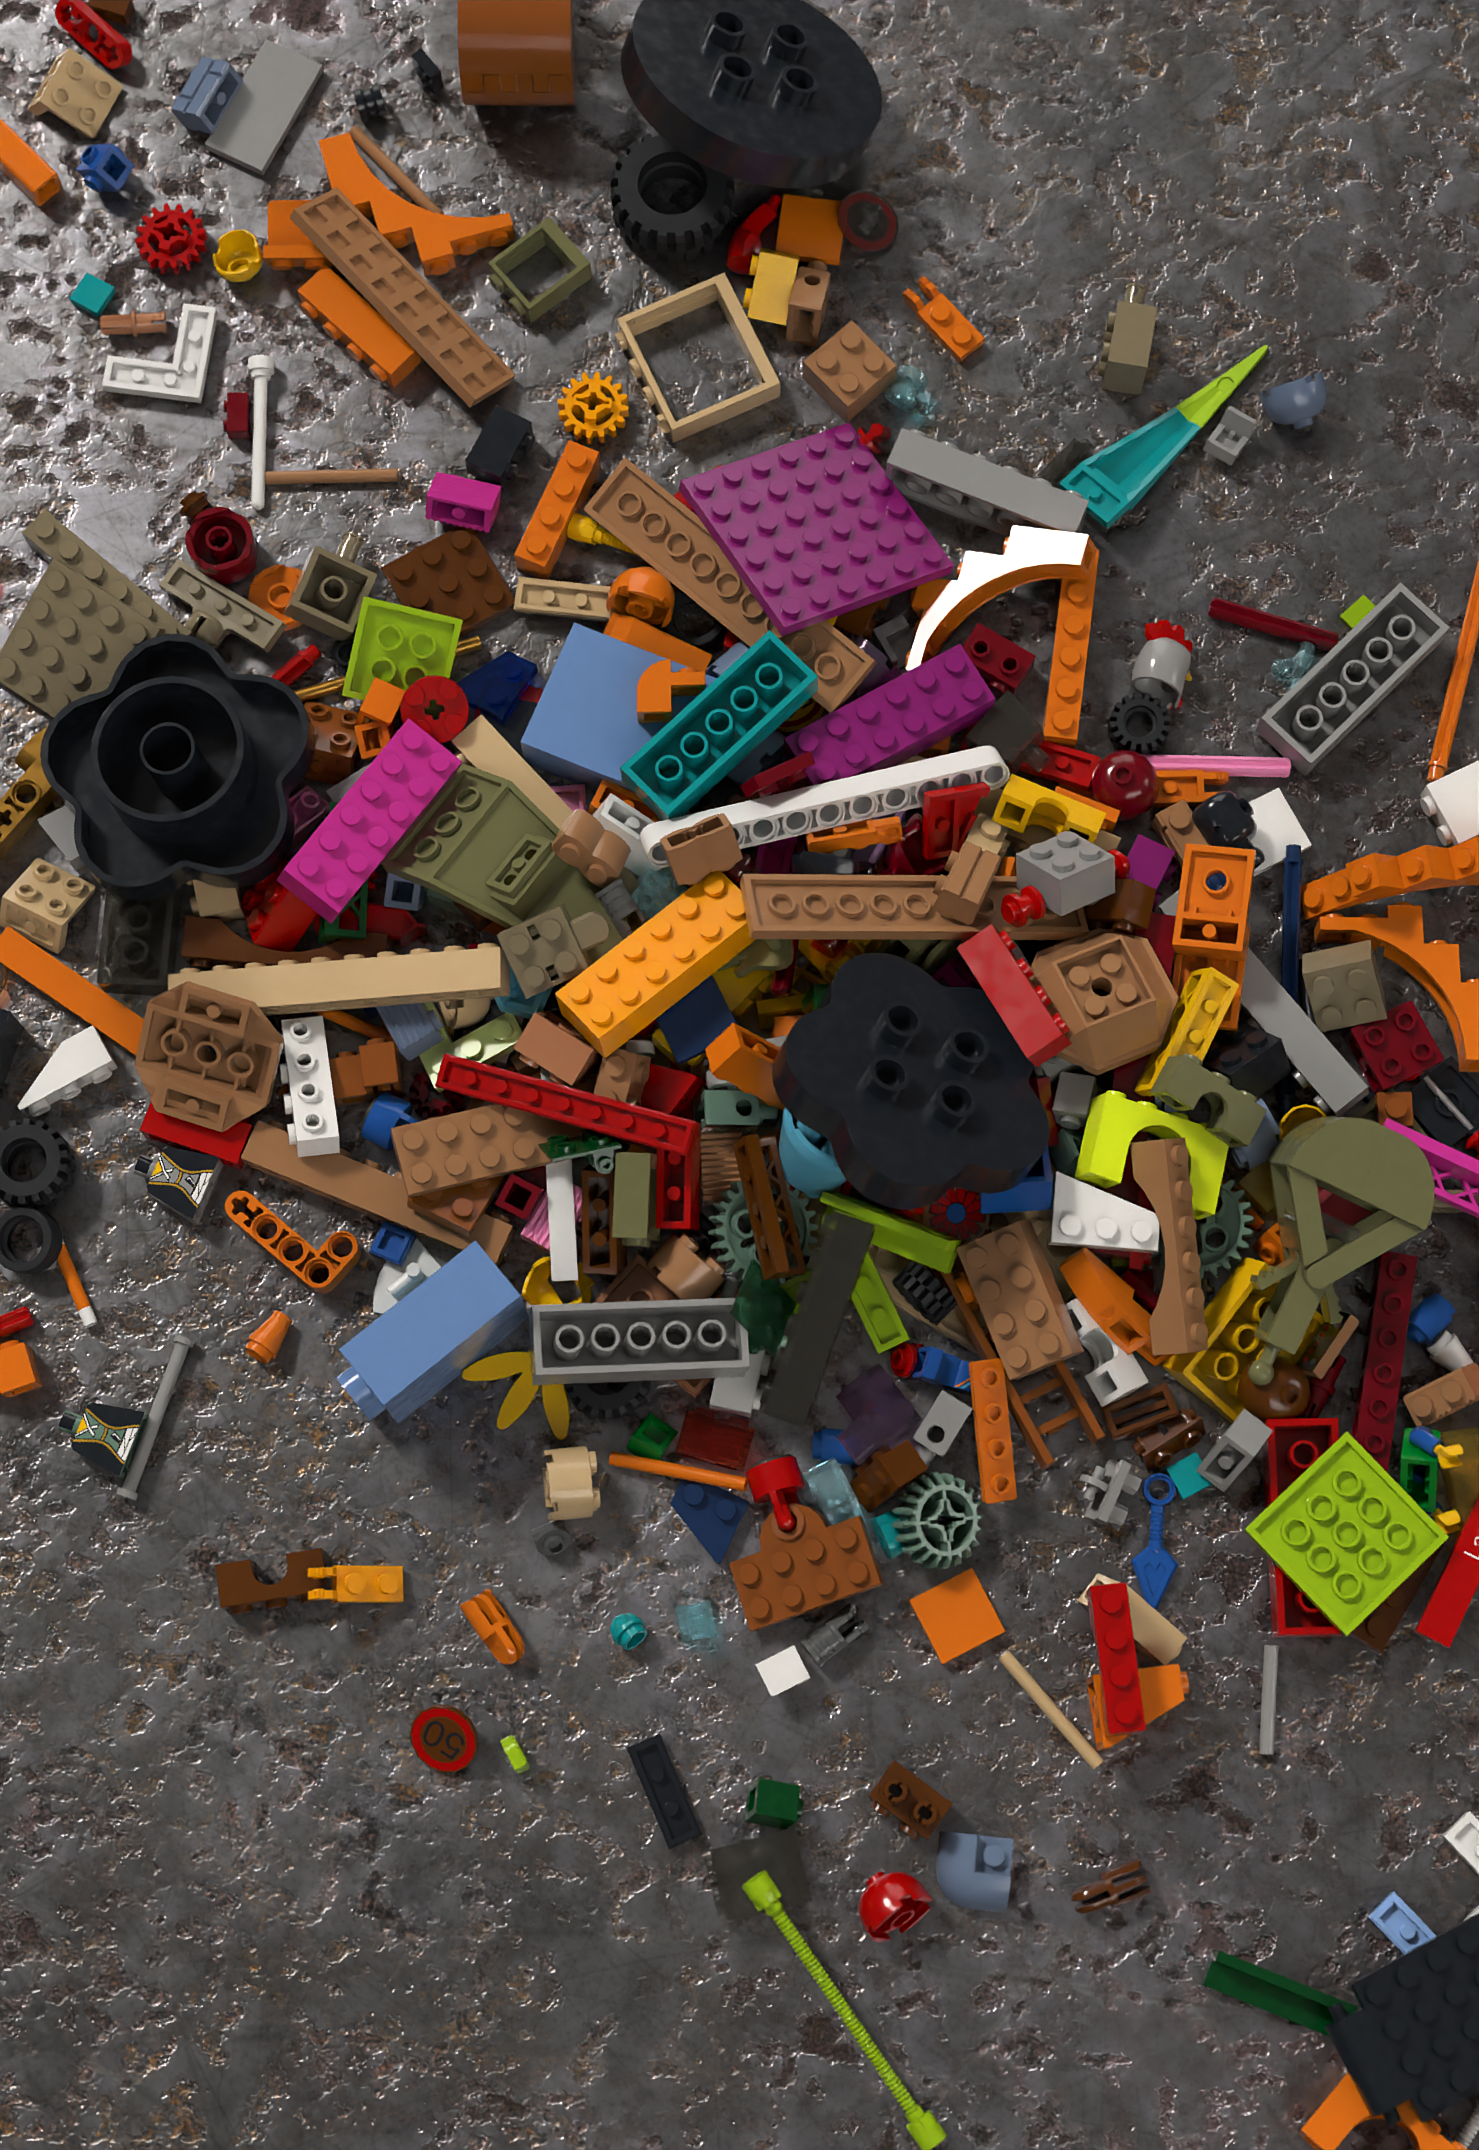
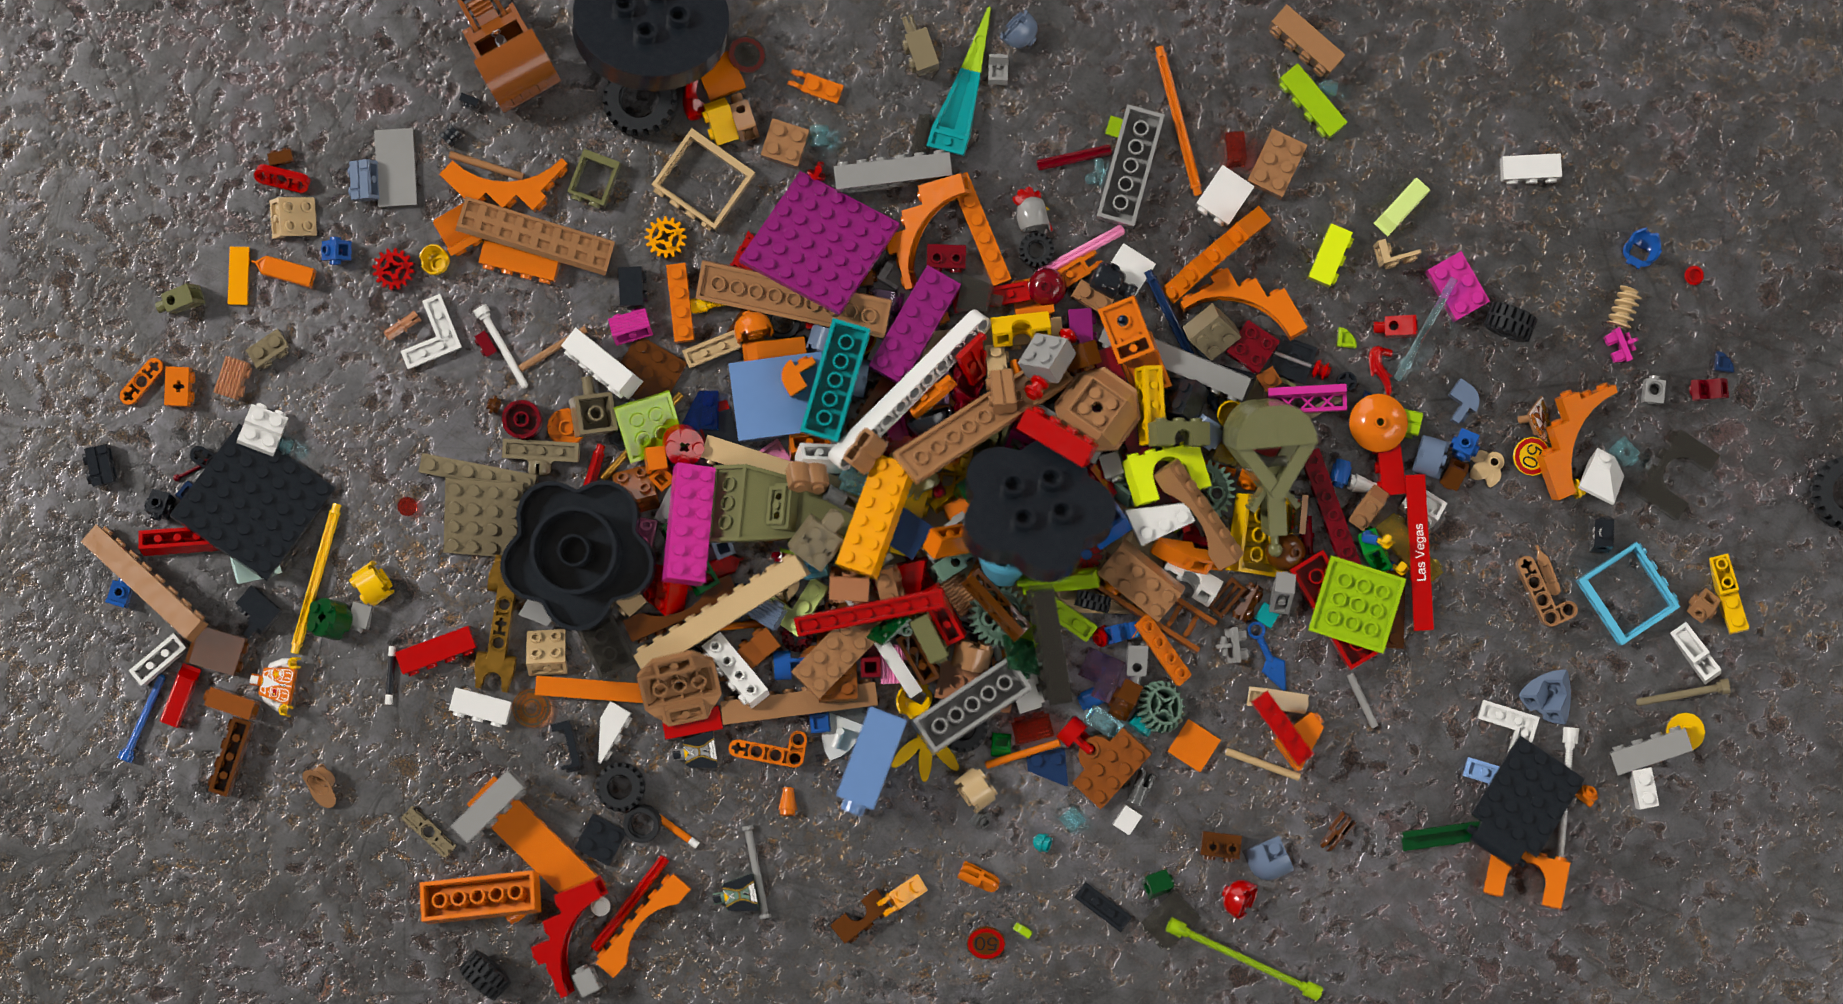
camera: 30 degrees left, 10 degrees up
teal tile [69,272,116,318] -> none
dark red plate [741,751,815,798] -> none
none -> white brick [561,327,643,399]

